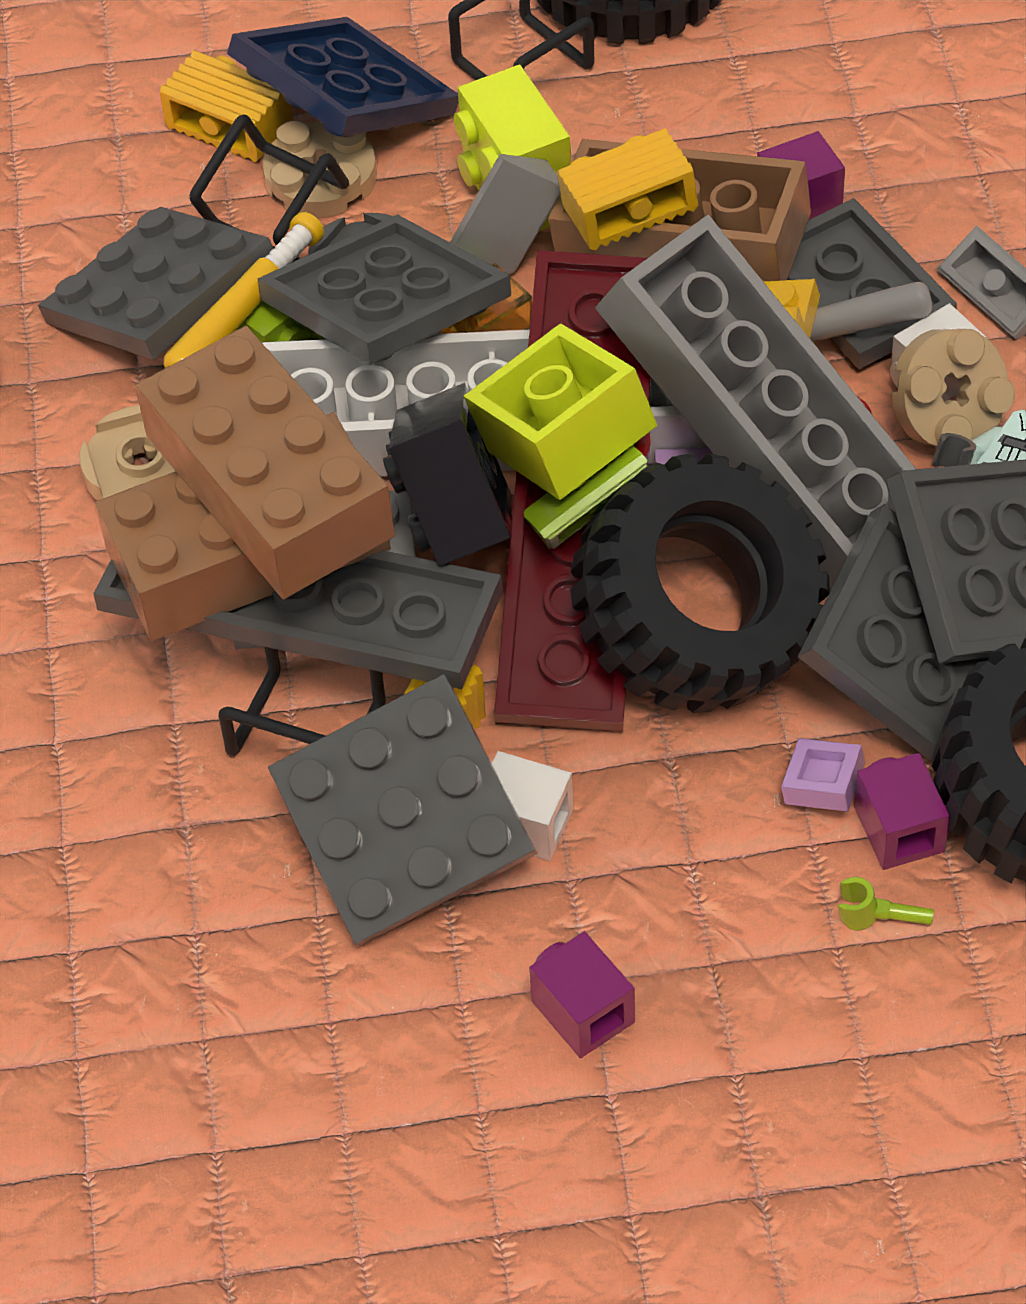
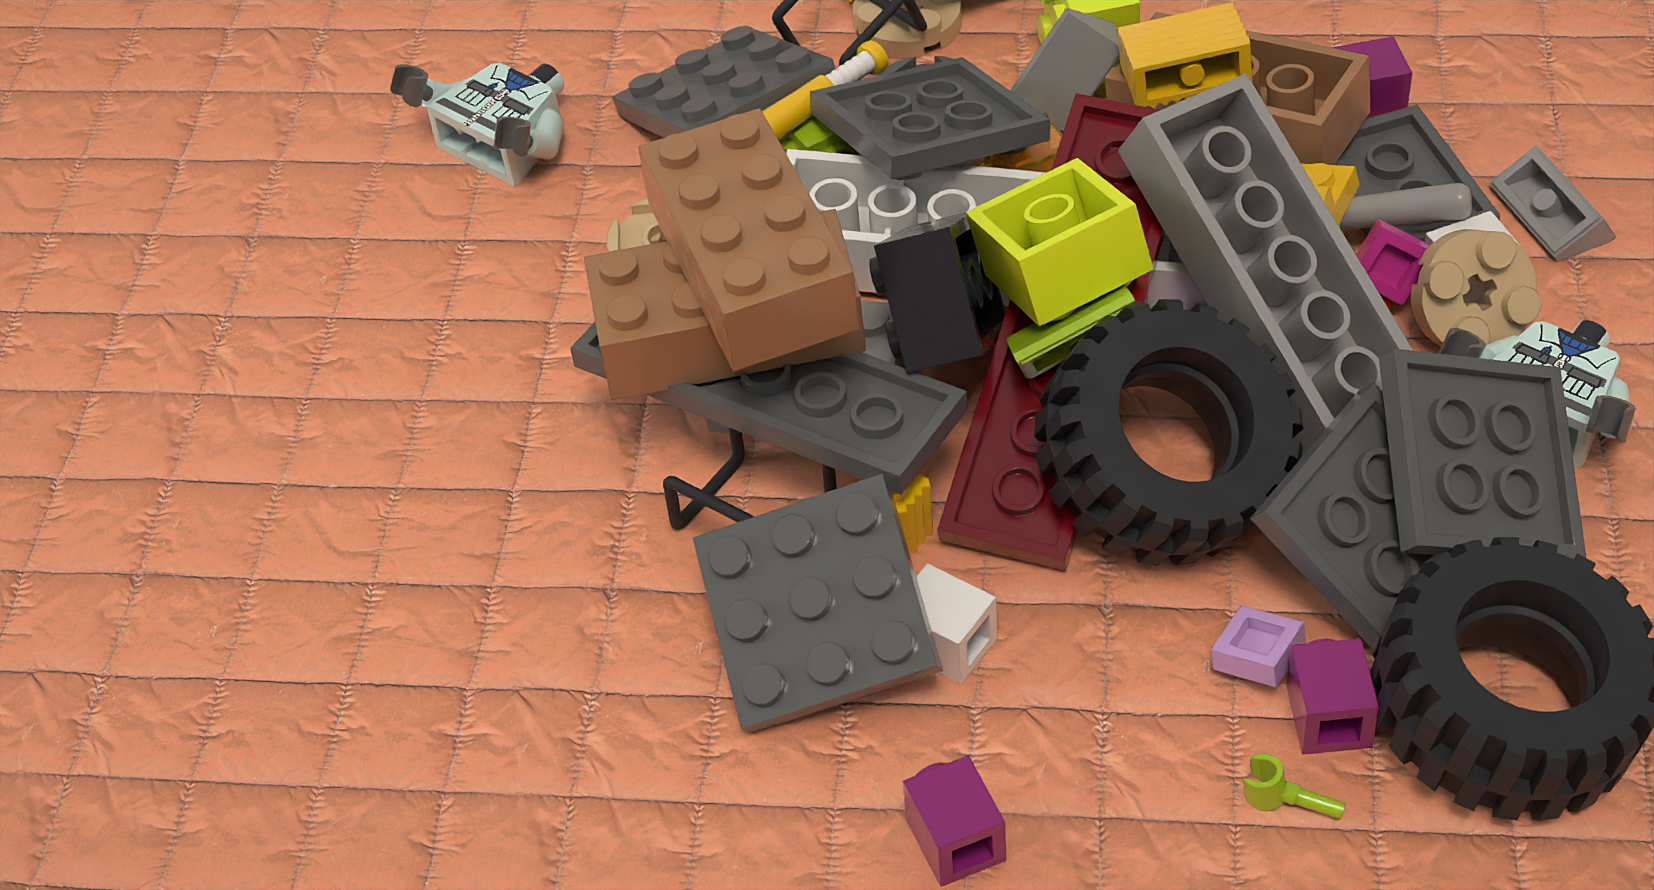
camera: 15 degrees right, 5 degrees down
none -> dark pink tile [1356,219,1430,305]

